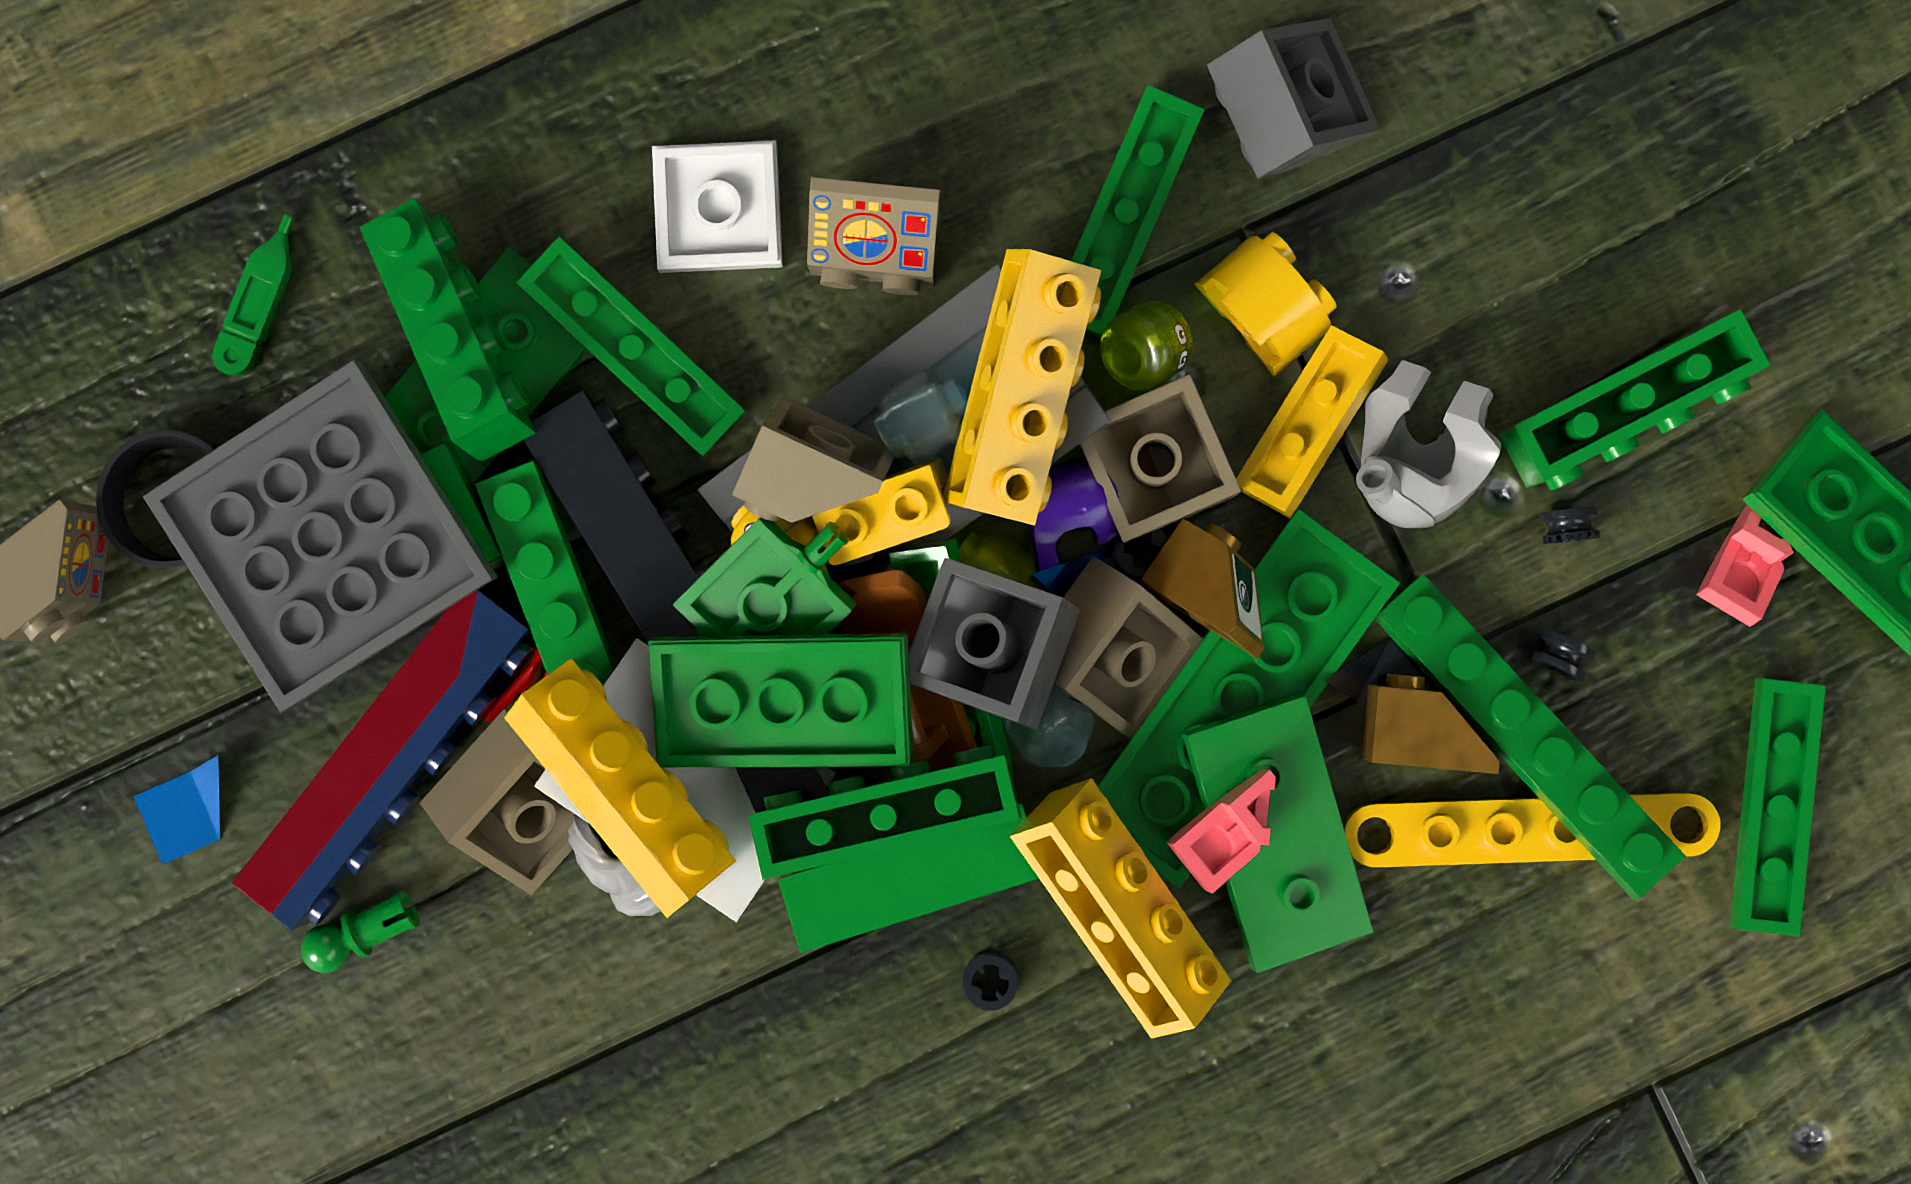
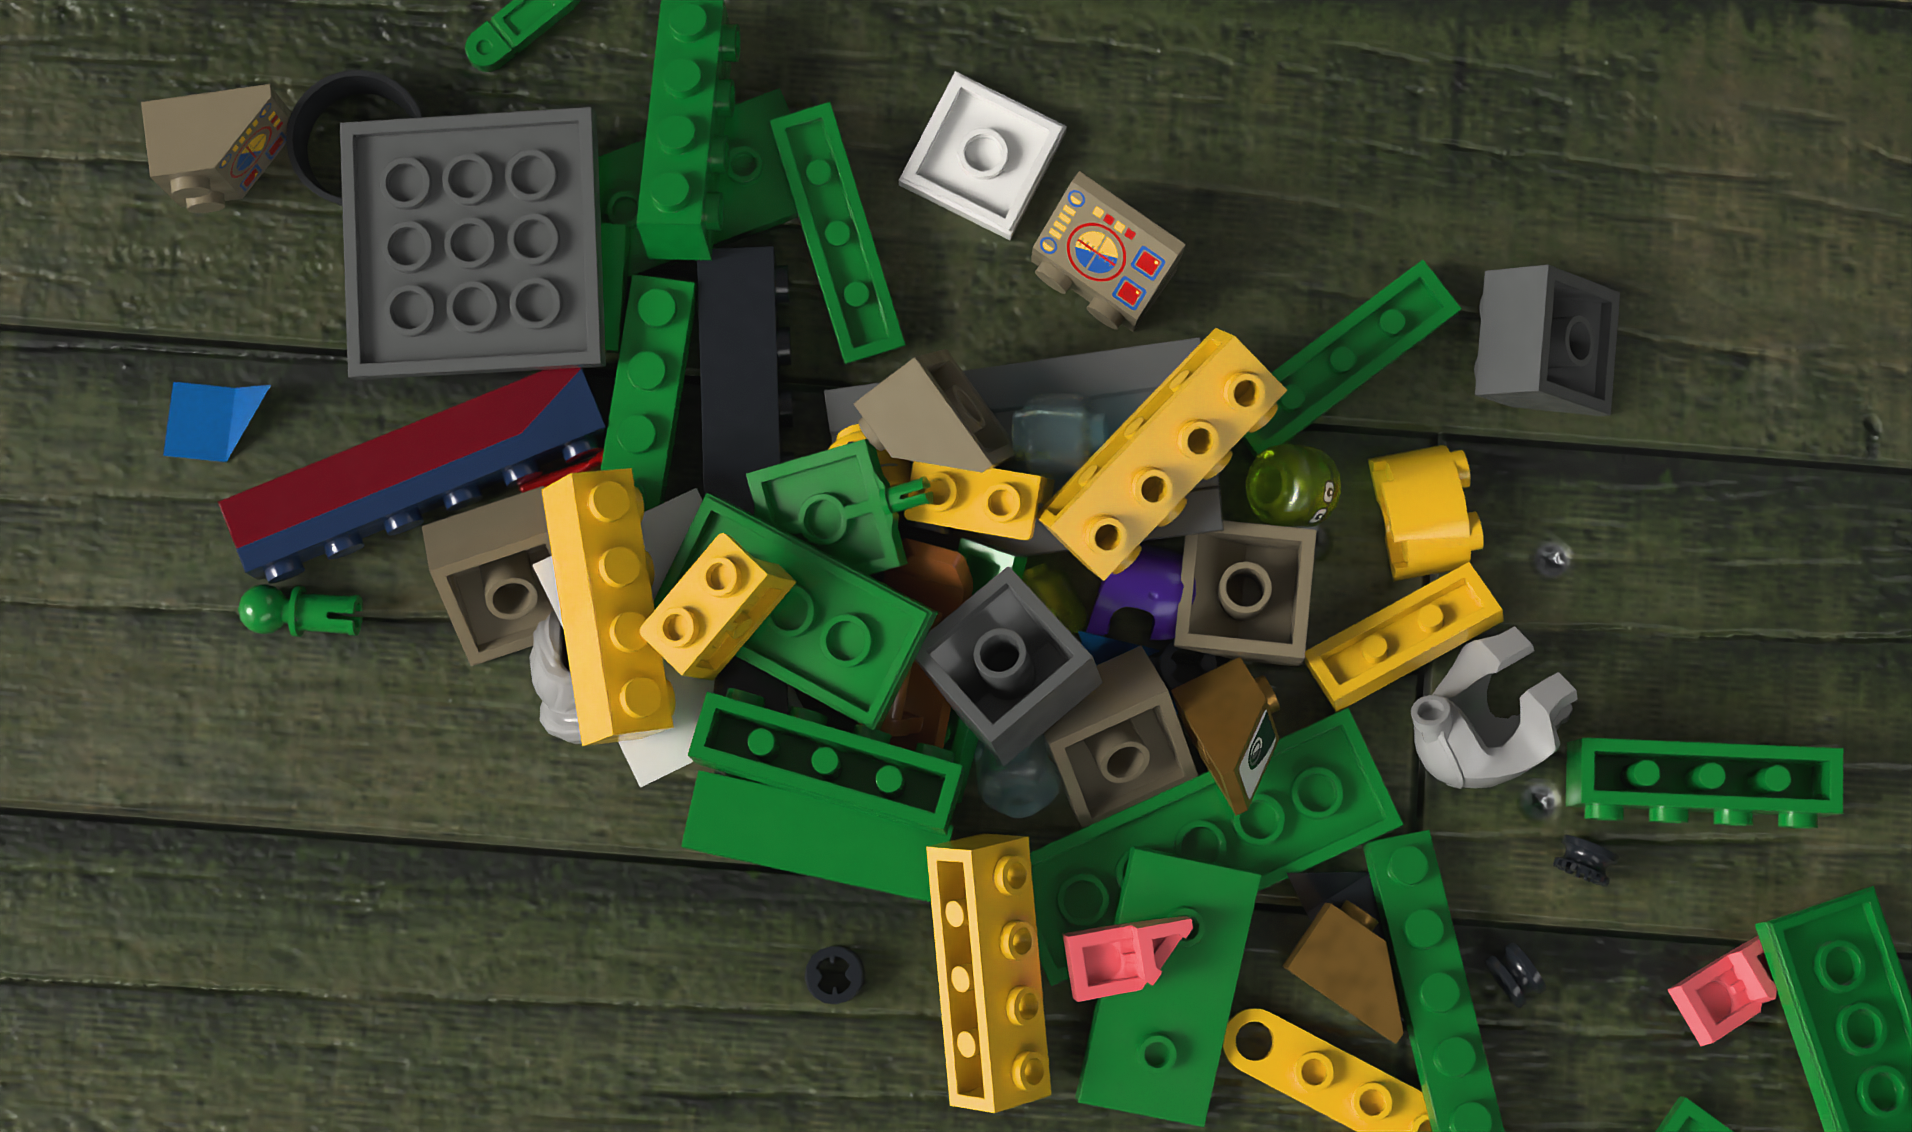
camera: 25 degrees right, 5 degrees down
none -> yellow bracket [639,533,797,681]

